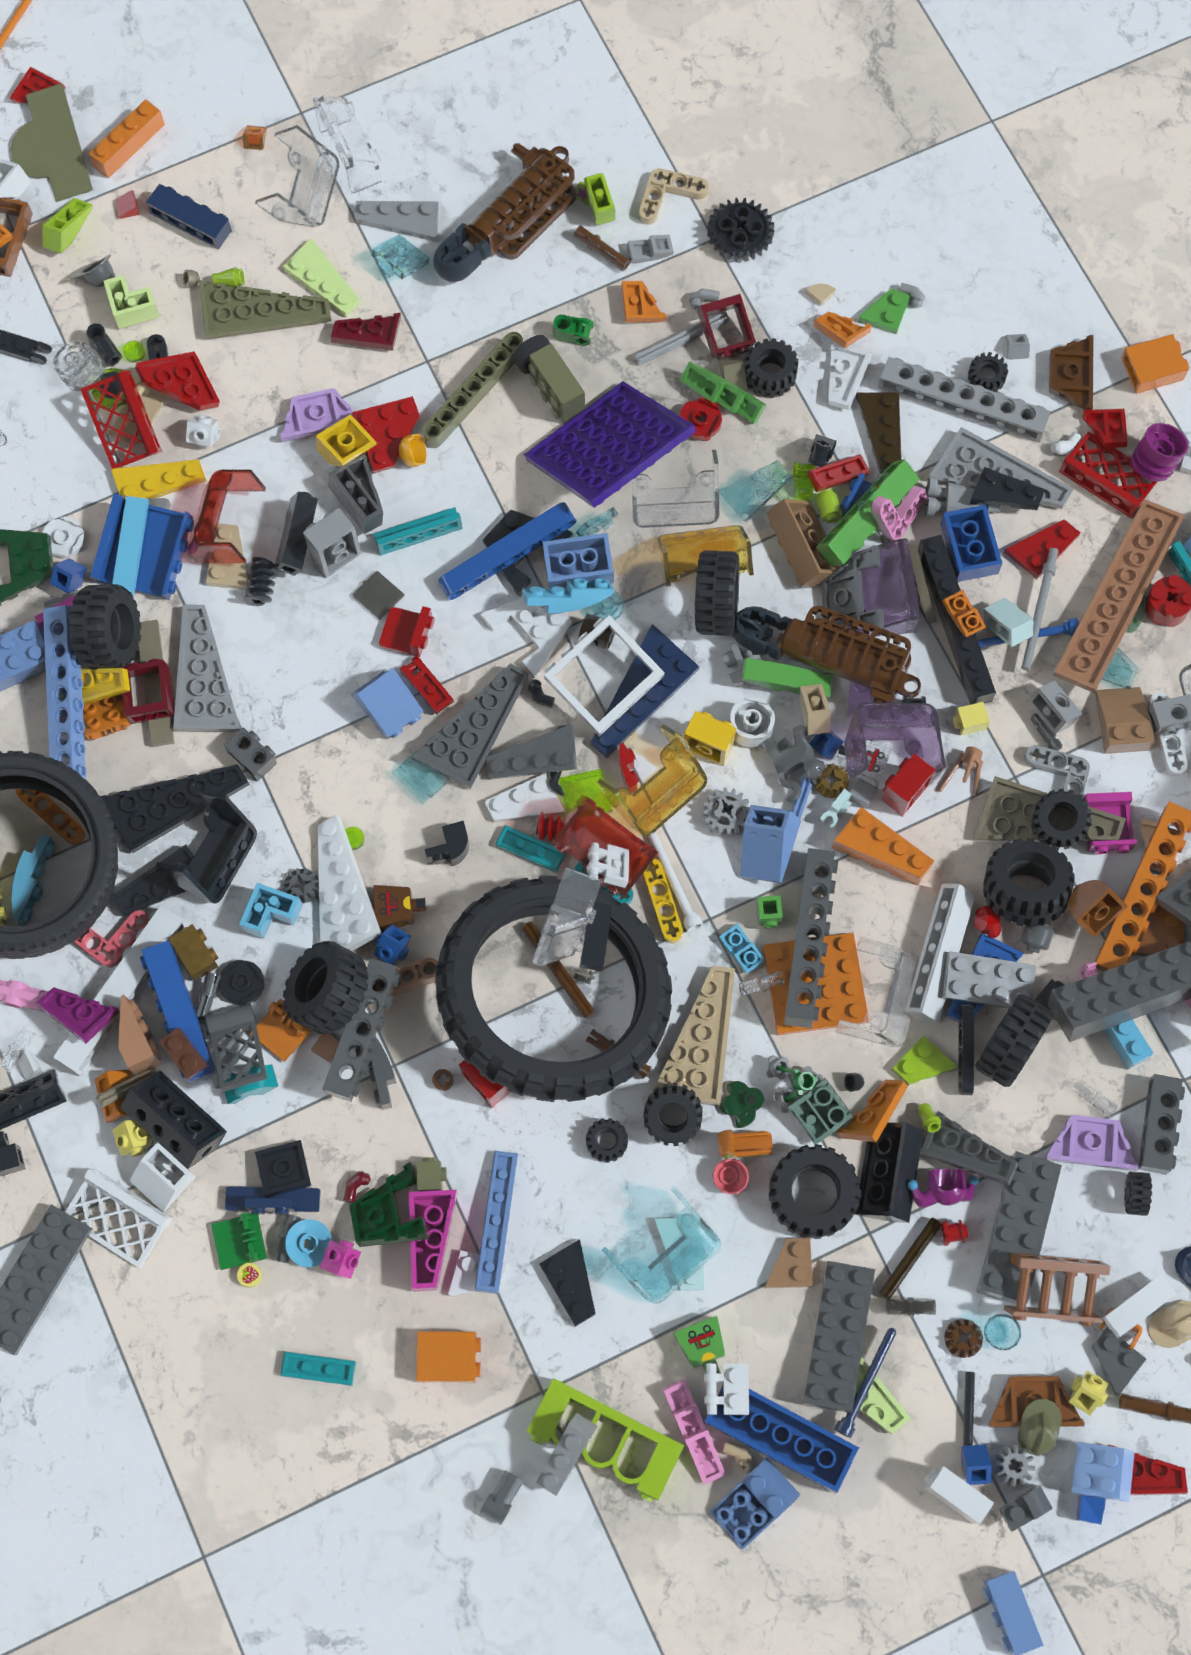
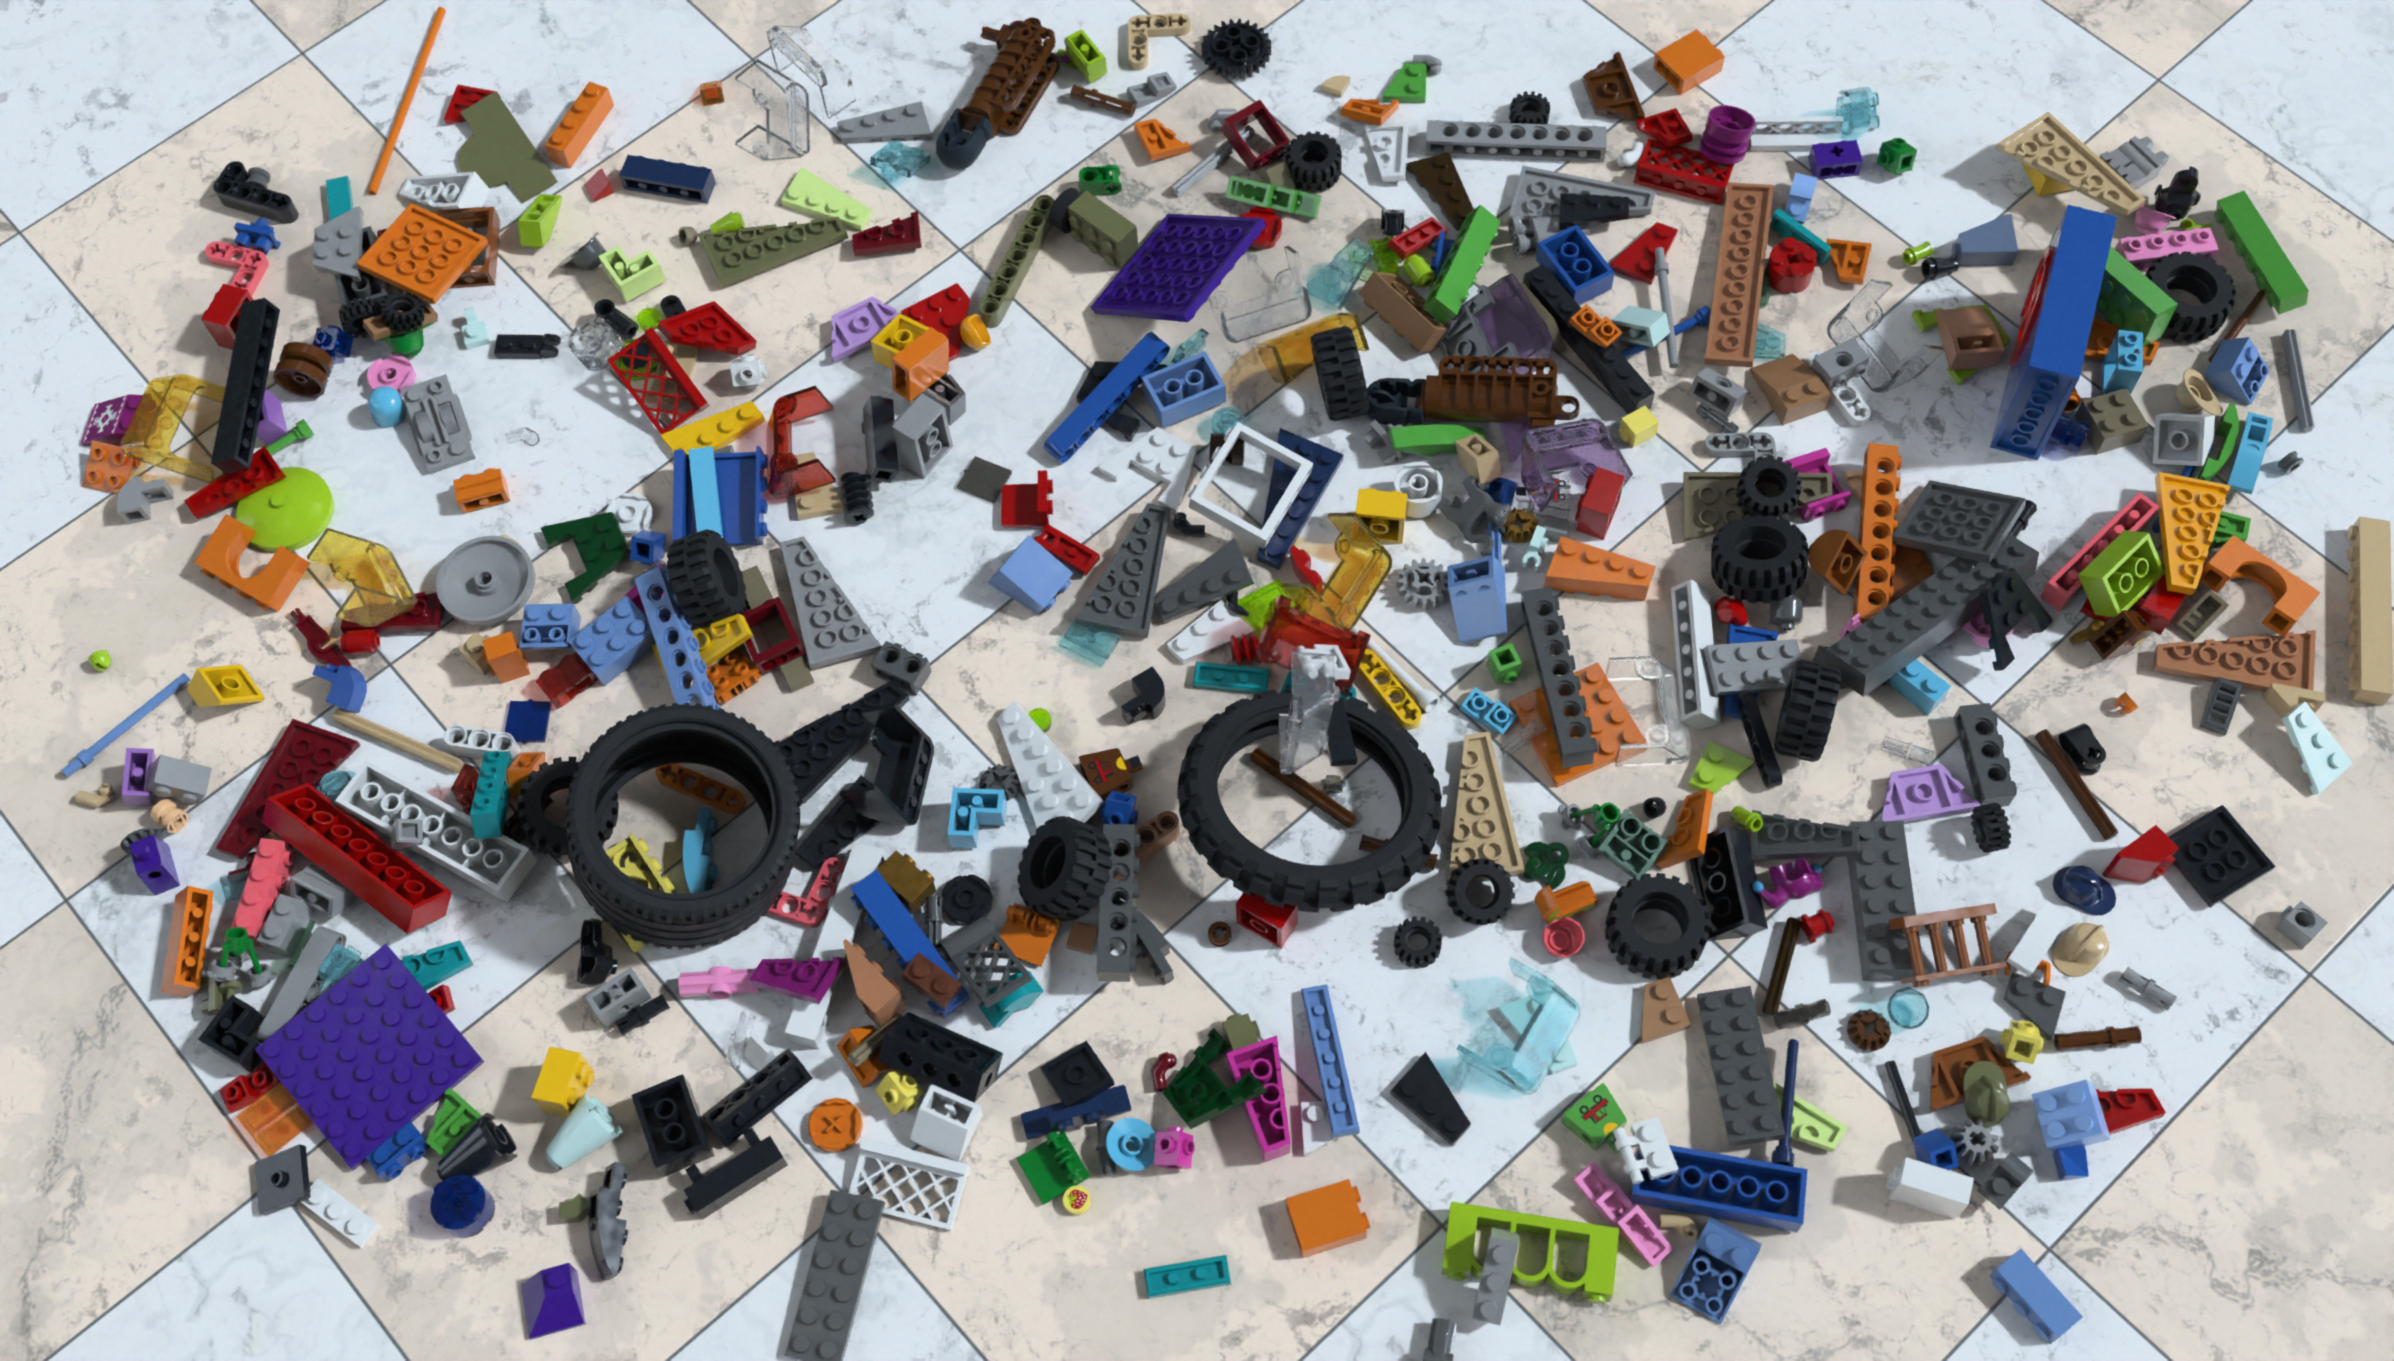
camera: 15 degrees left, 10 degrees down
teal fence [373,507,463,556] -> none
medium azure slope [522,578,614,614] -> none
bright pink beam [871,486,927,542] -> none
nougat plant [938,746,983,794] -> none
light grey slope [1005,334,1030,360] -> none
none -> orange tile [808,1098,863,1153]
none -> orange brick [891,327,949,402]

